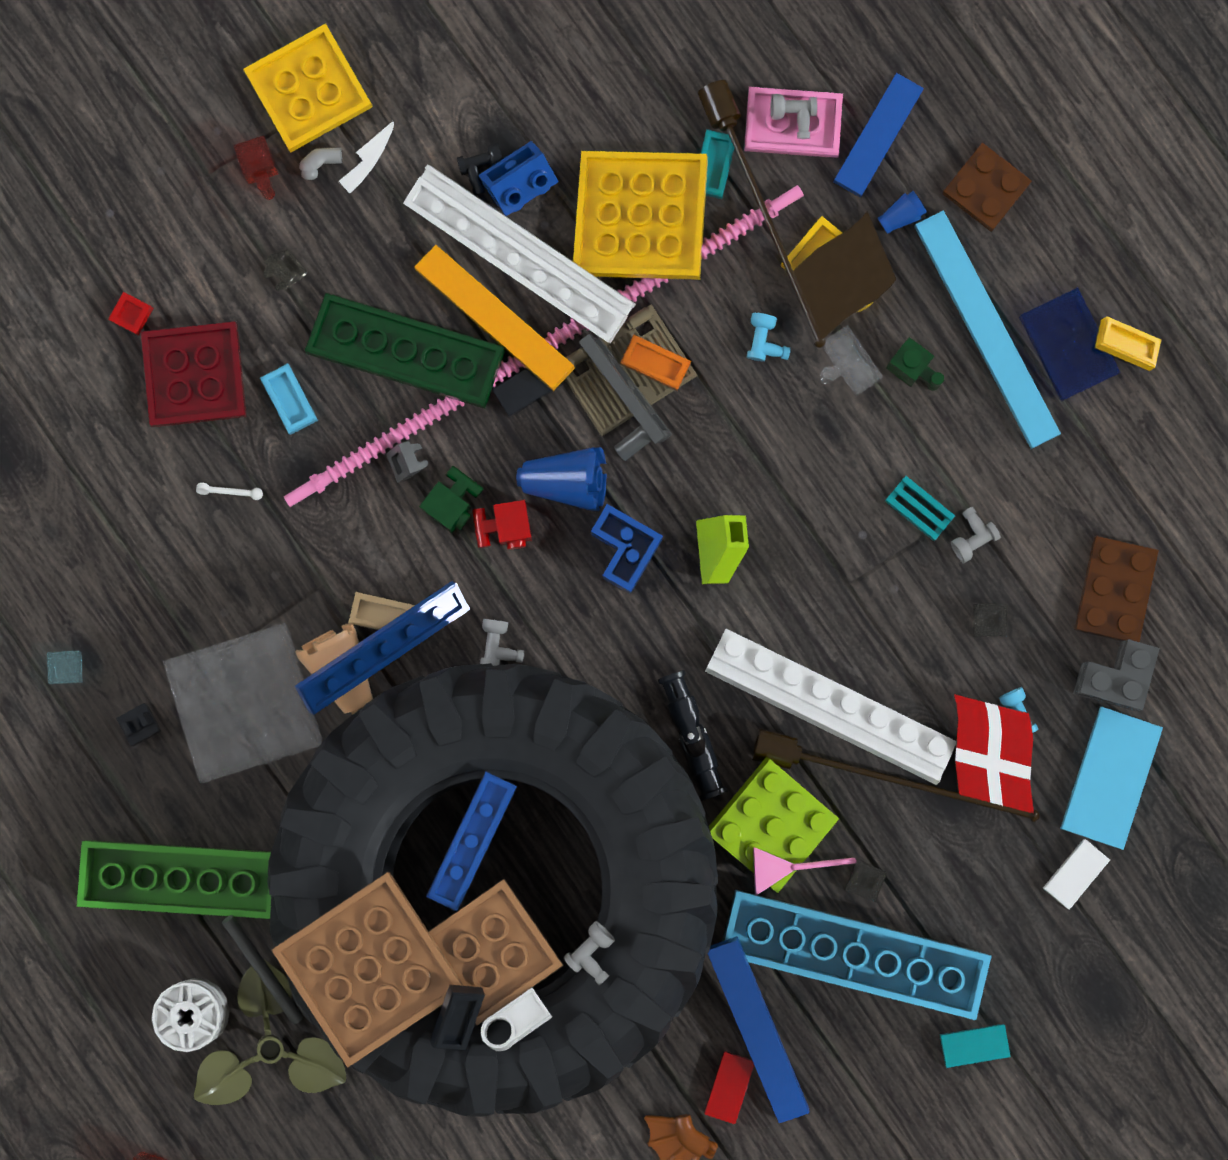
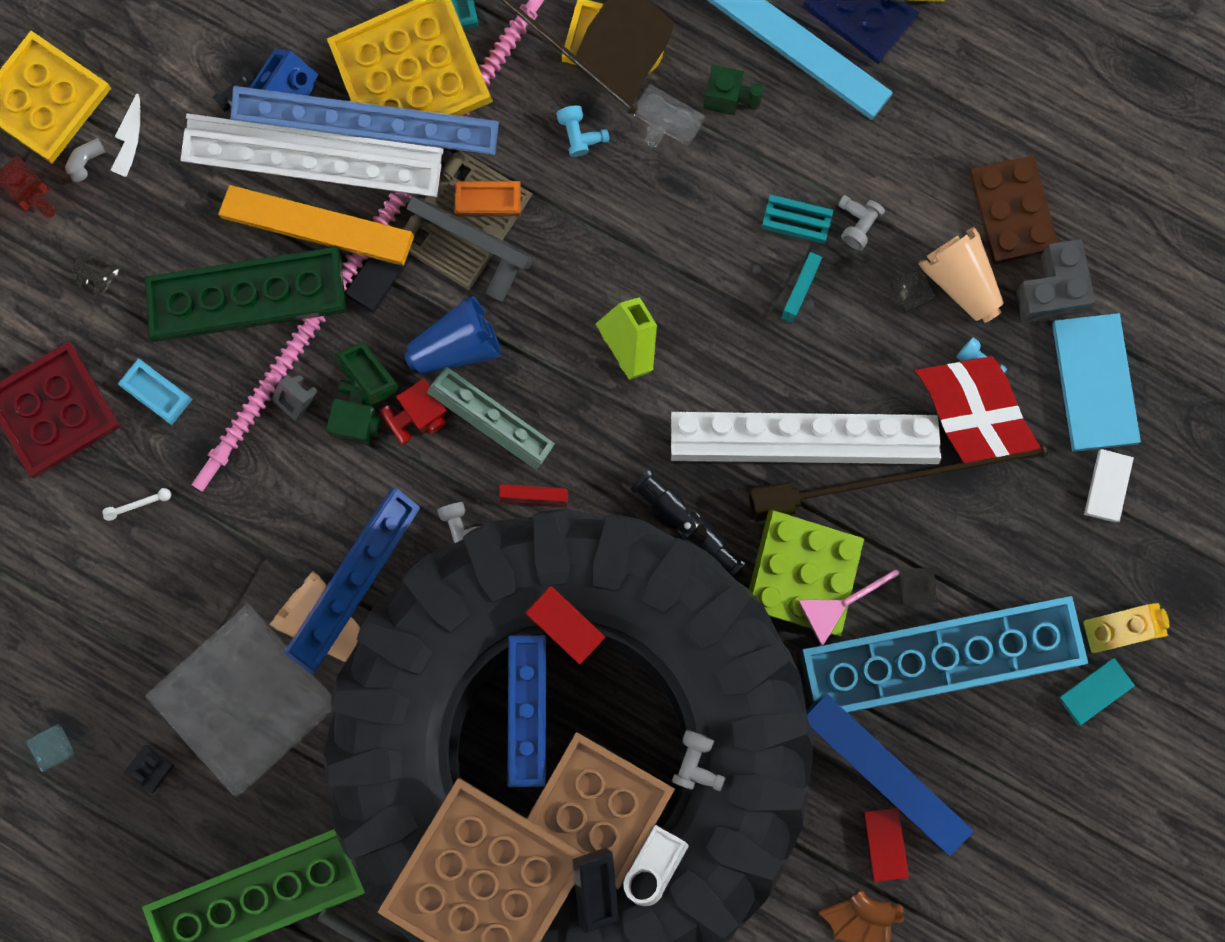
camera: 30 degrees left, 5 degrees down
tan tile [348,592,415,630] -> none
blue brick [591,504,663,594] -> none
none -> medium blue tile [230,86,499,155]
none -> dark green tile [335,342,398,406]
none -> sand green tile [426,366,555,471]
none -> red tile [499,484,568,507]
none -> red tile [526,586,605,664]
none -> teal tile [781,252,822,324]
none -> light nougat cone [919,227,1004,323]
none -> yellow bracket [1083,603,1169,653]

